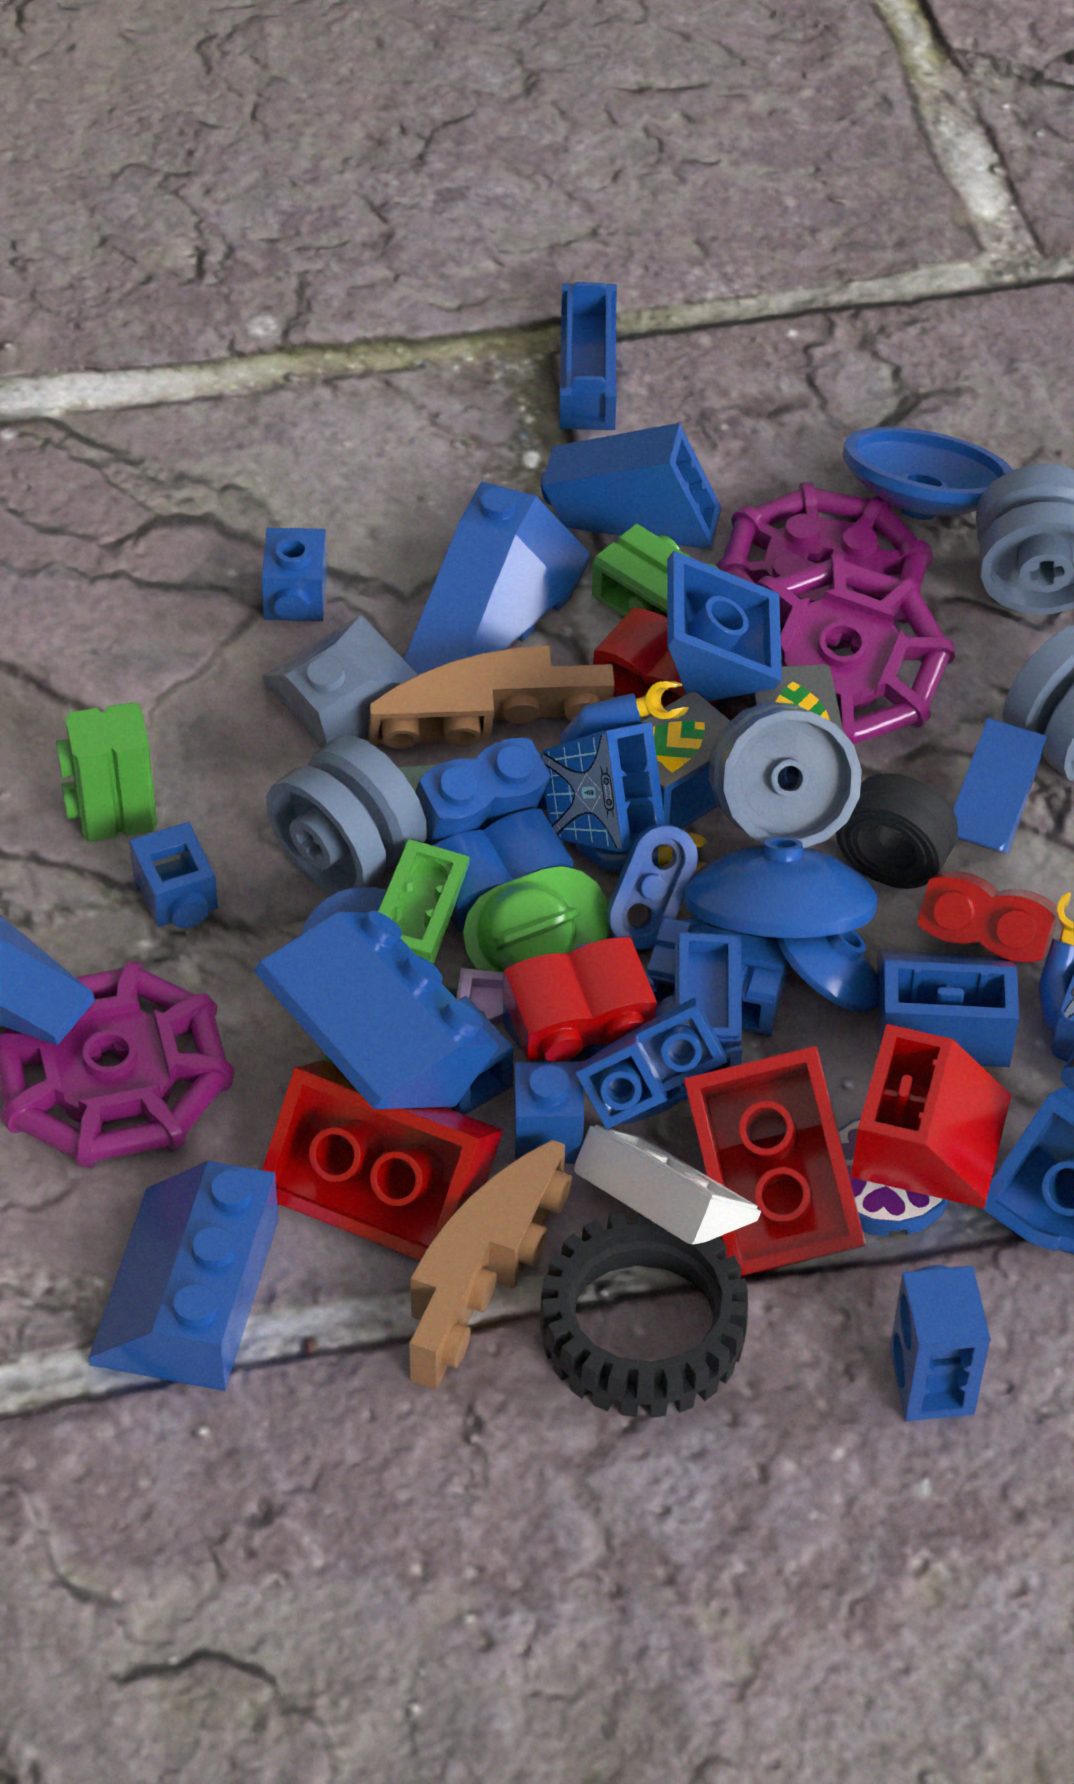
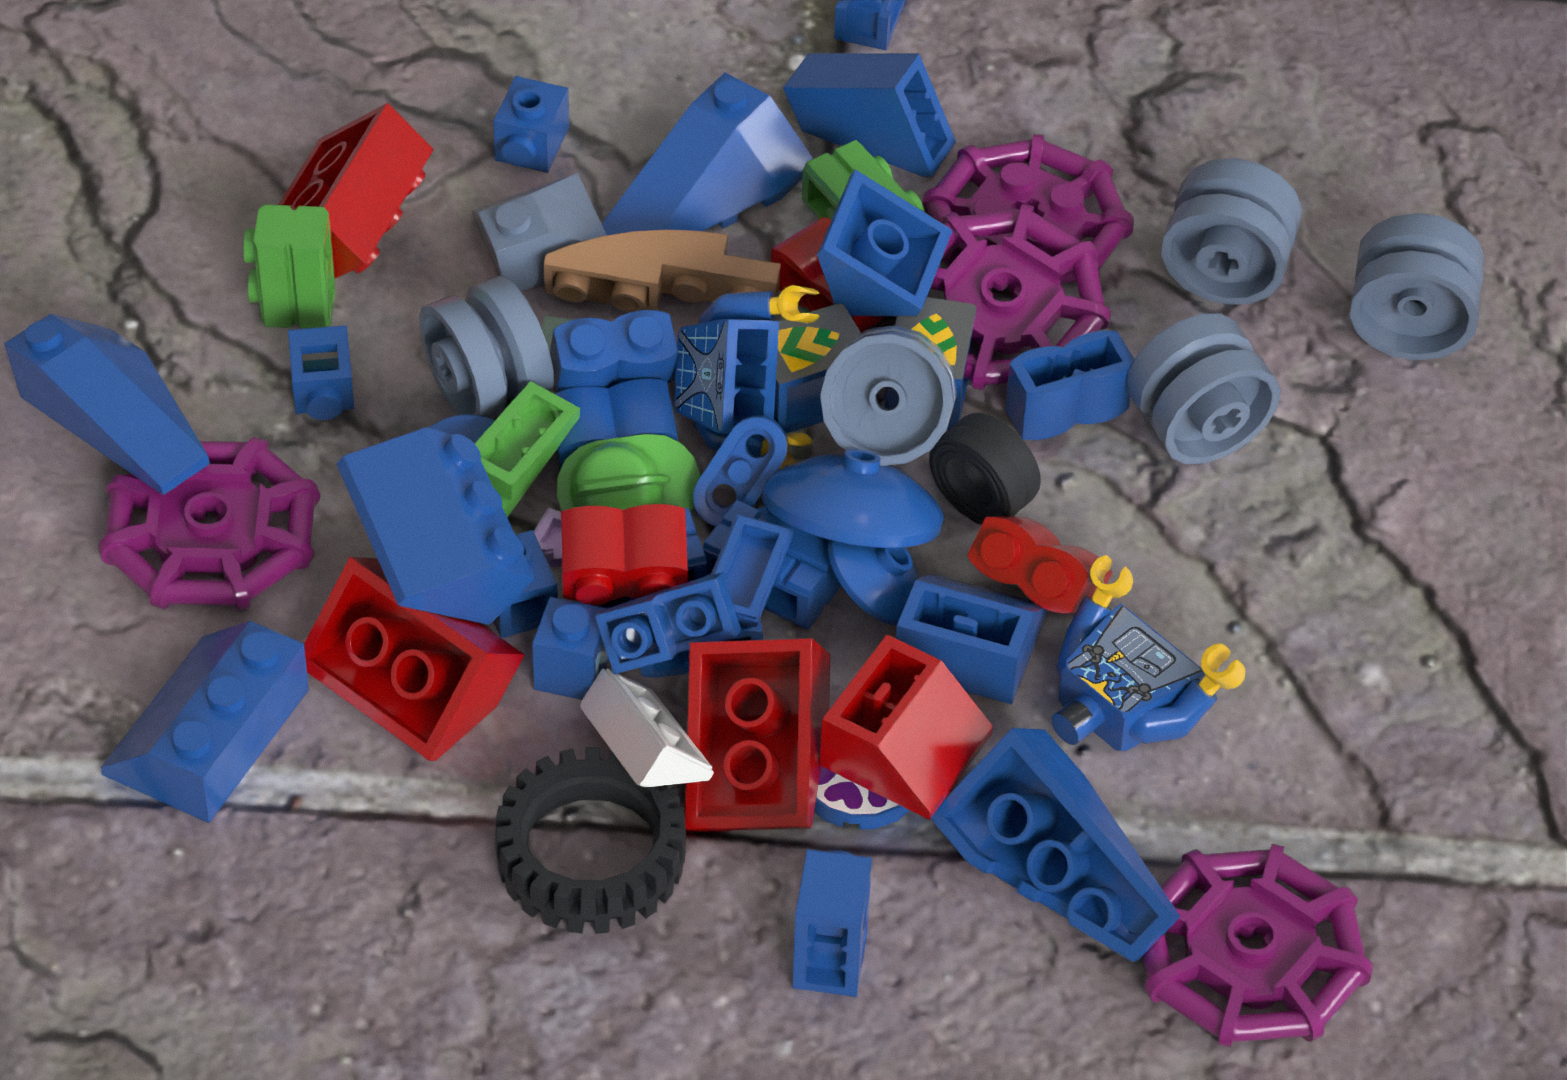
camera: 15 degrees right, 0 degrees up
medium nougat slope [409,1140,572,1390] -> none
blue dish [842,427,1013,520] -> none
blue slope [953,718,1048,855] -> none
none -> red slope [278,103,434,279]
none -> blue brick [1005,331,1135,440]

